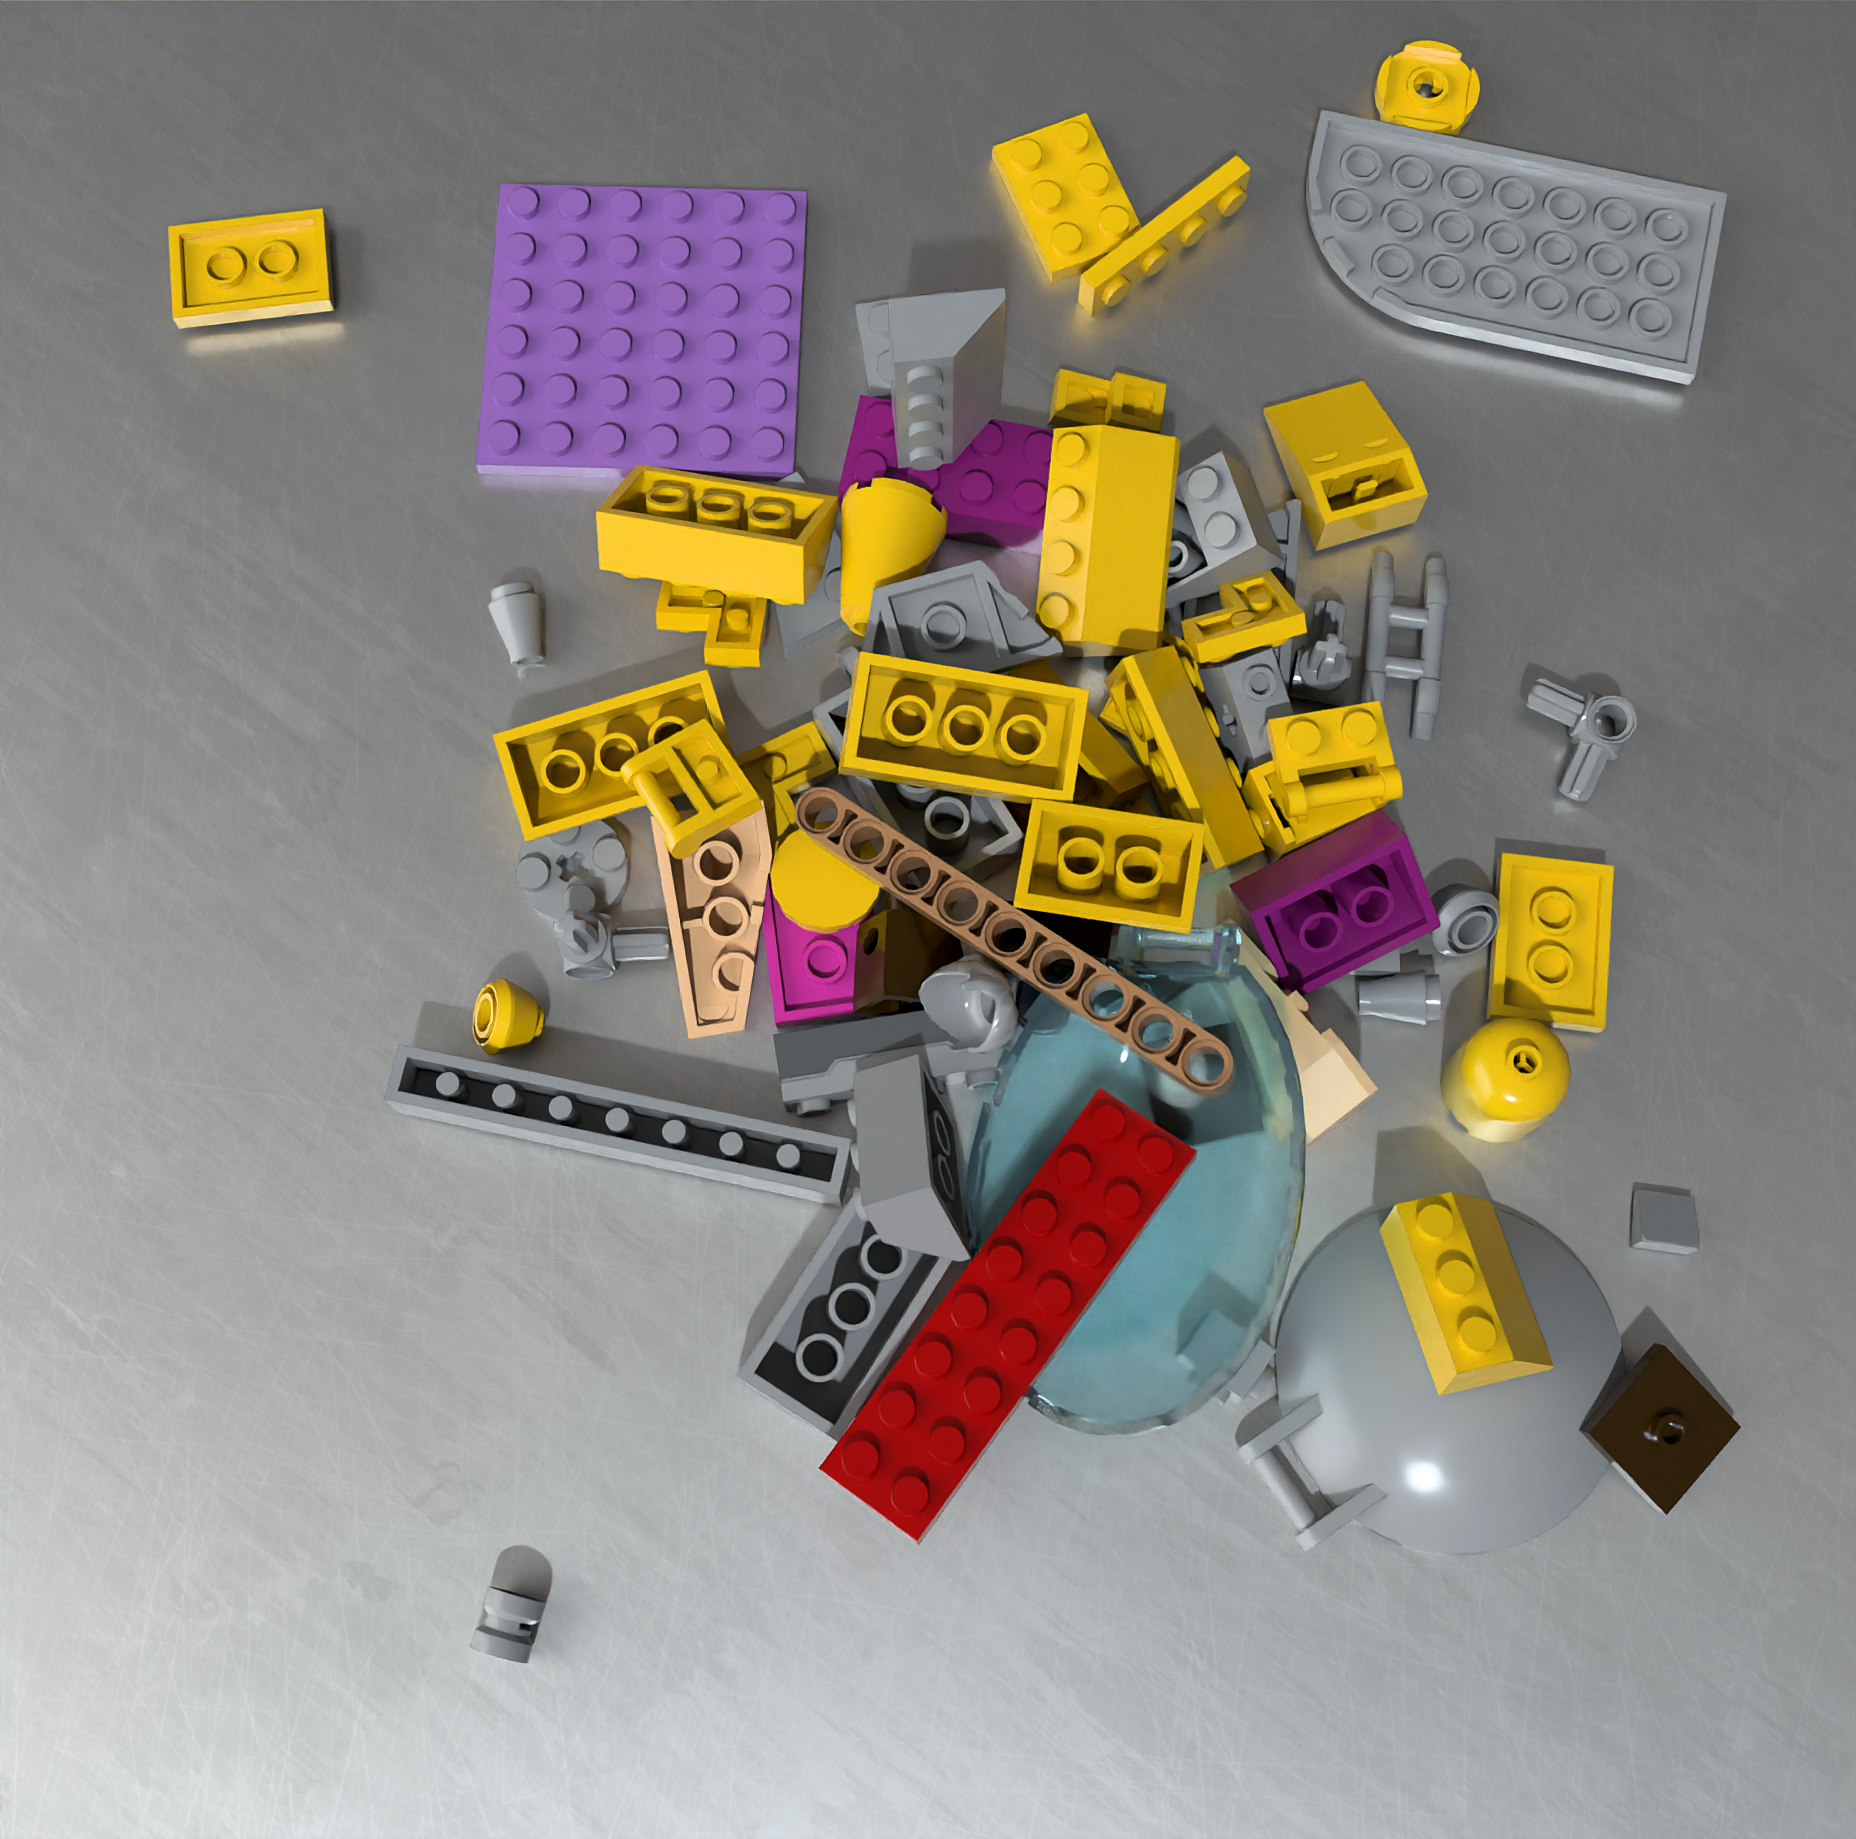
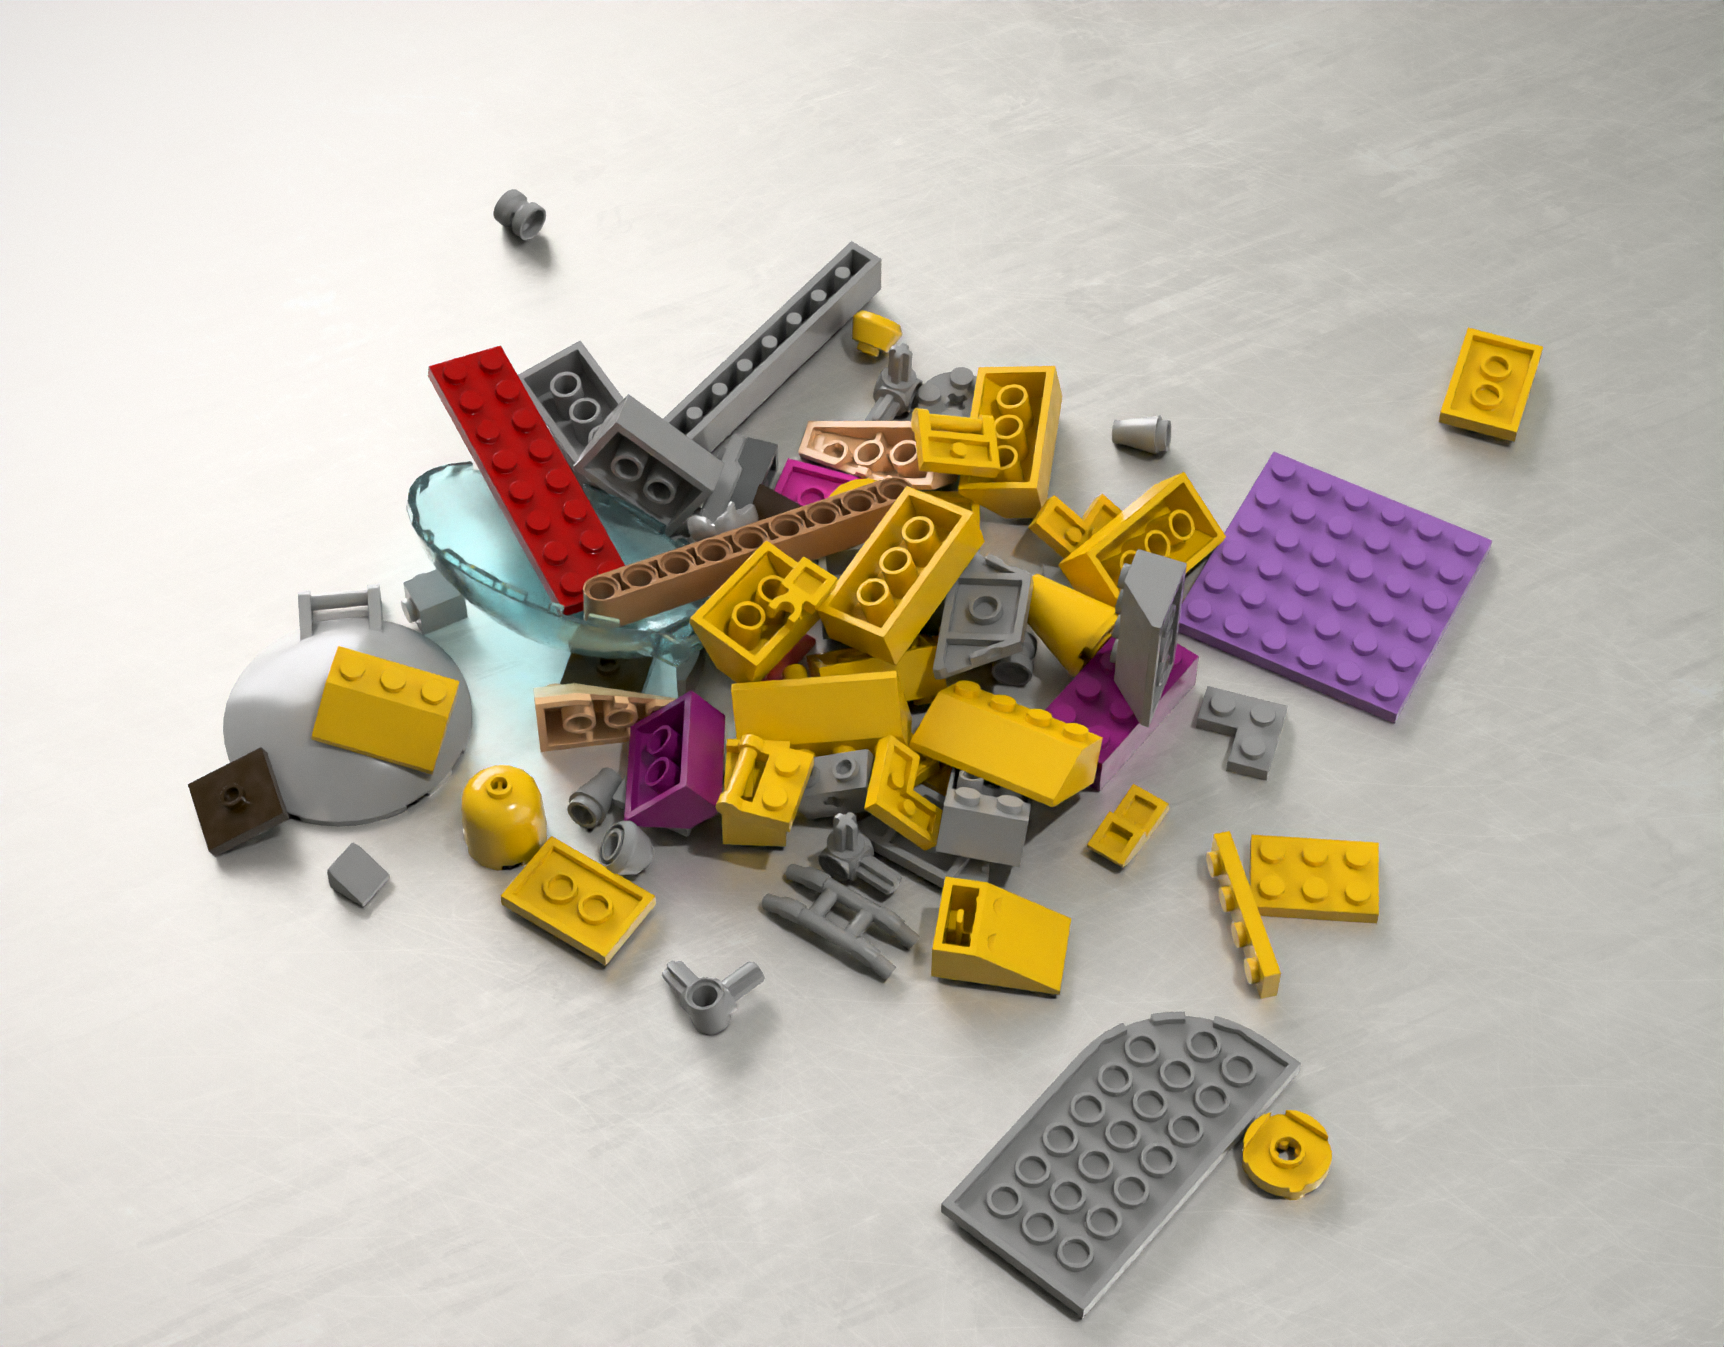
camera: 115 degrees right, 20 degrees down
none -> yellow plate [766,556,838,631]

